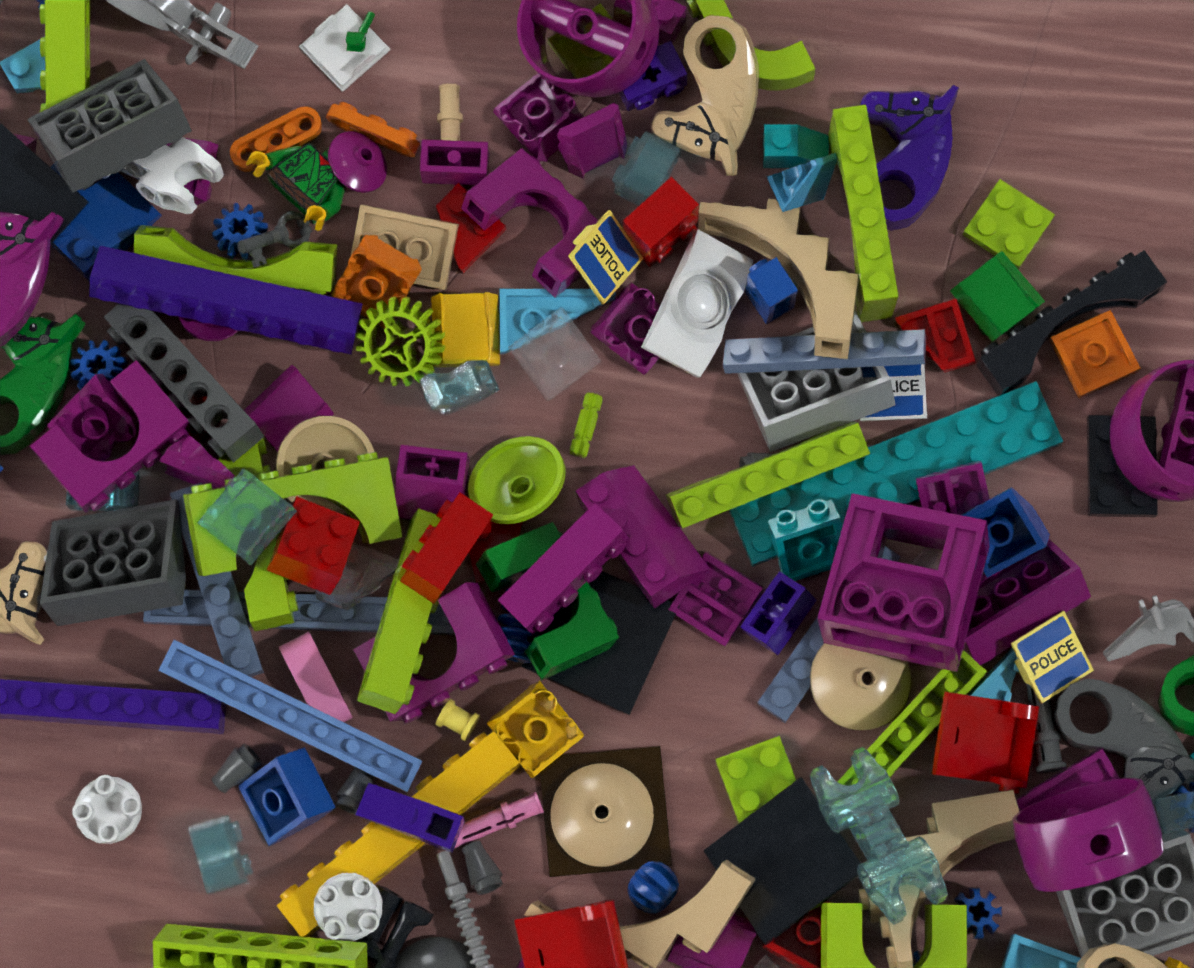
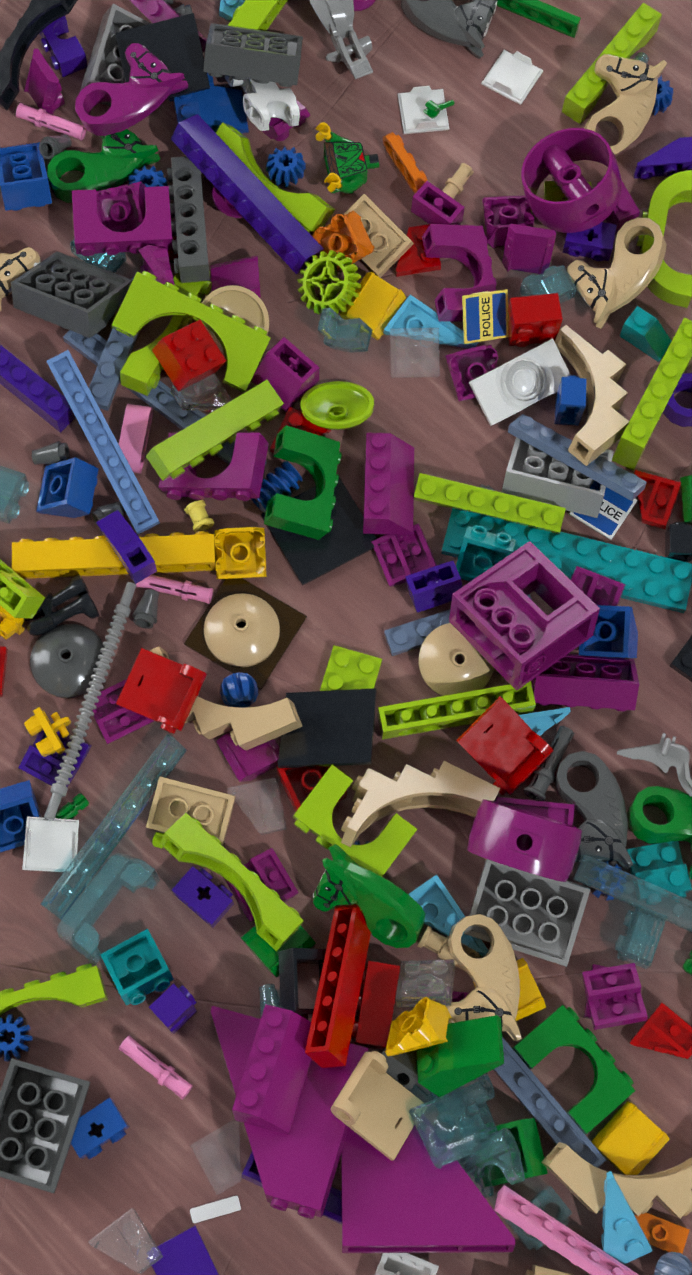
camera: 30 degrees right, 5 degrees down
clear light blue slope [197,469,297,565] -> none
orange plate [230,106,322,172] -> none
dark grey piece [238,211,313,268] -> none
white dish [314,873,383,941] -> none
magenta dish [328,131,387,193] -> none
red brick [400,492,493,604] -> none
magenta brick [498,503,629,635] -> none
lime axle [570,392,602,458] -> none
dark azure slope [767,153,837,212] -> none
clear light blue piece [810,747,948,925] -> none
blue piece [954,887,1002,939] -> none
piece [1010,611,1094,704] -> none

